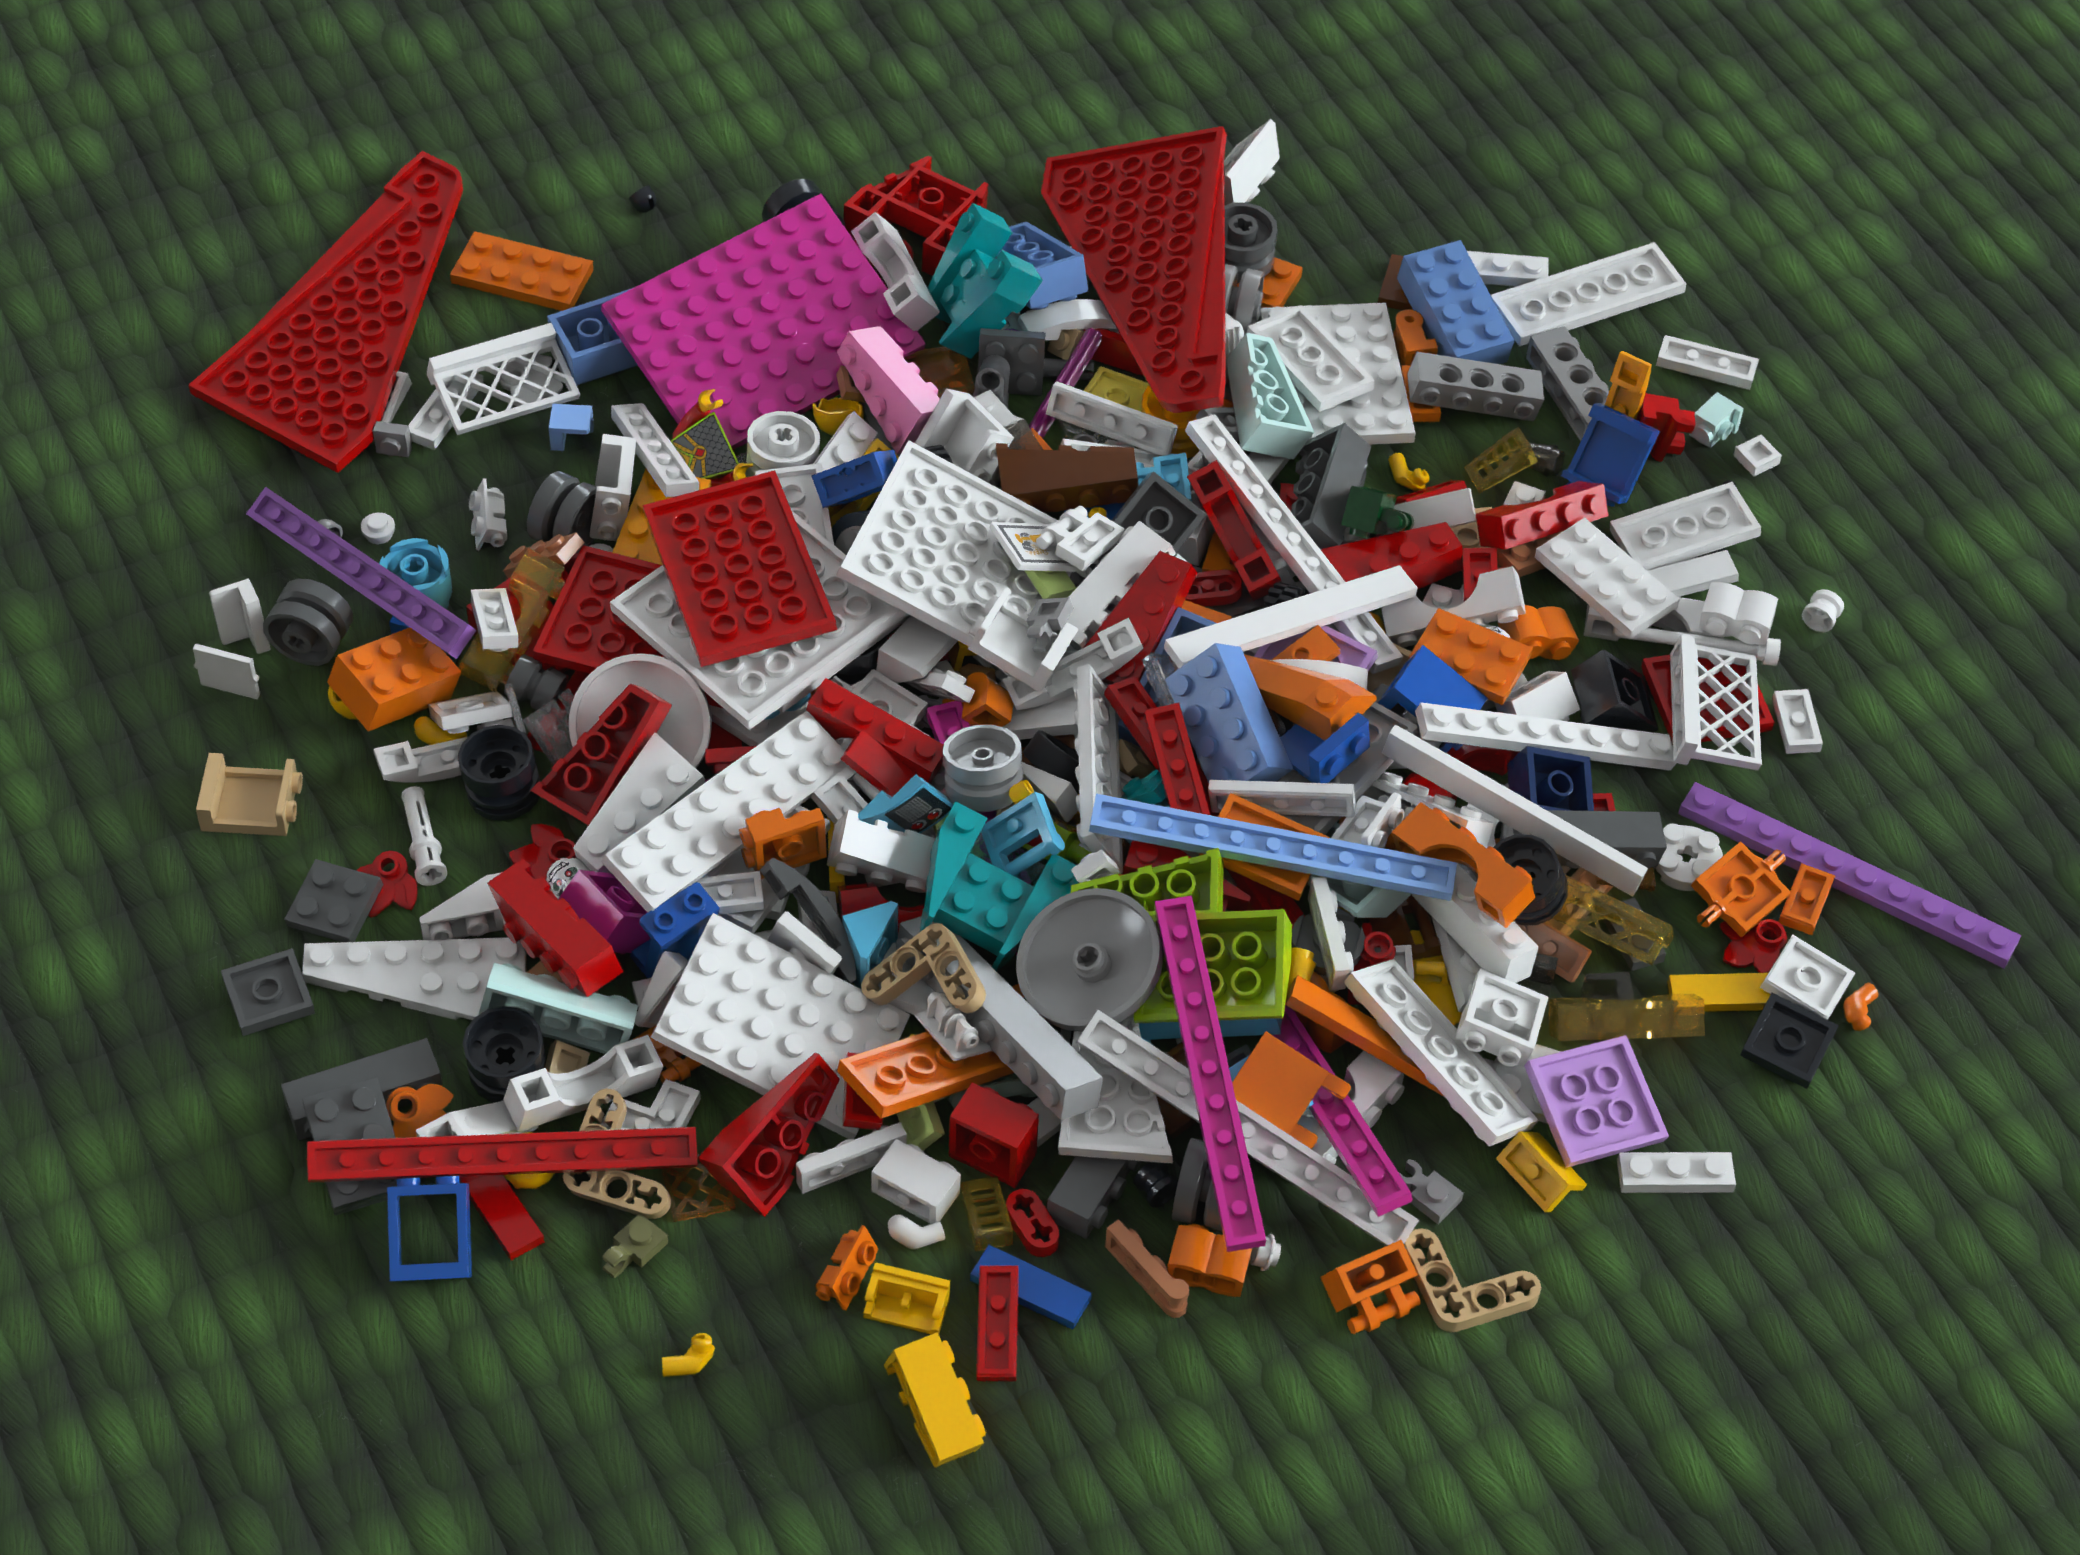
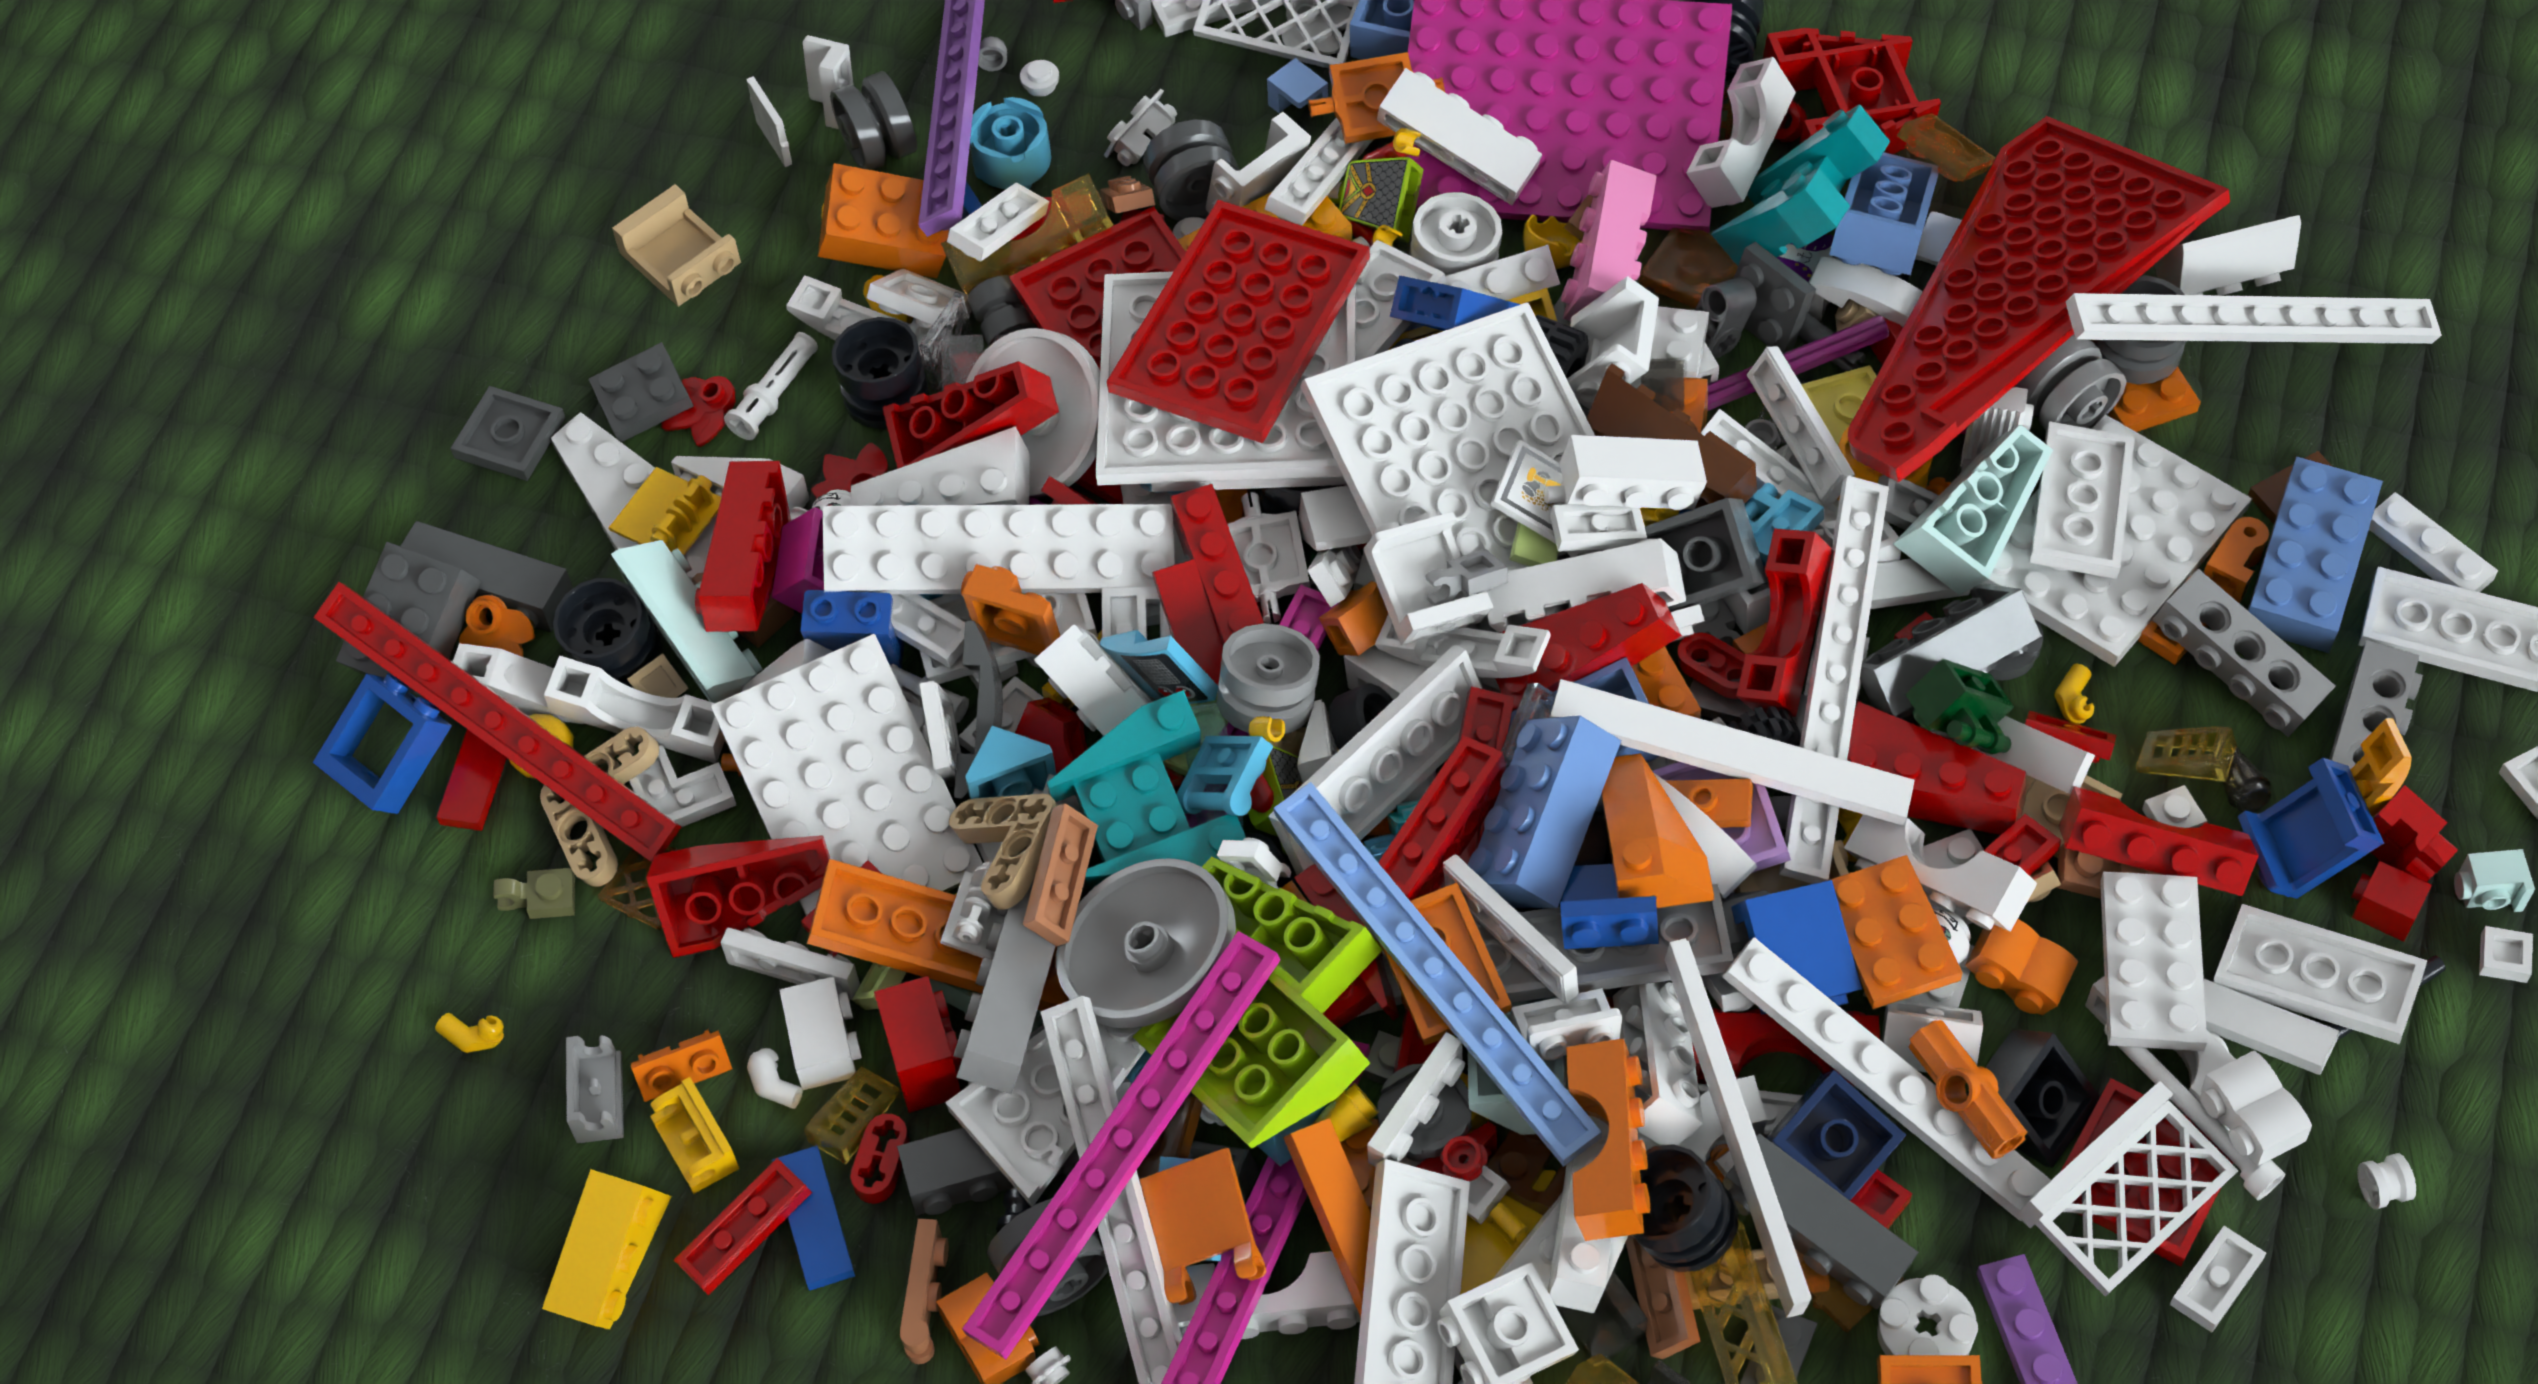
camera: 50 degrees right, 5 degrees up
none -> light grey hinge [566,1035,624,1143]
none -> yellow hinge [608,467,721,556]
none -> nougat plate [1022,803,1098,947]
none -> orange plate [1308,52,1445,144]
none -> white brick [1377,68,1542,205]
none -> white brick [1560,435,1707,510]
none -> clear orange plate [1897,113,1996,182]
none -> orange piece [1908,1020,2027,1159]
none -> white plate [2065,293,2442,344]
none -> red brick [2351,861,2432,942]

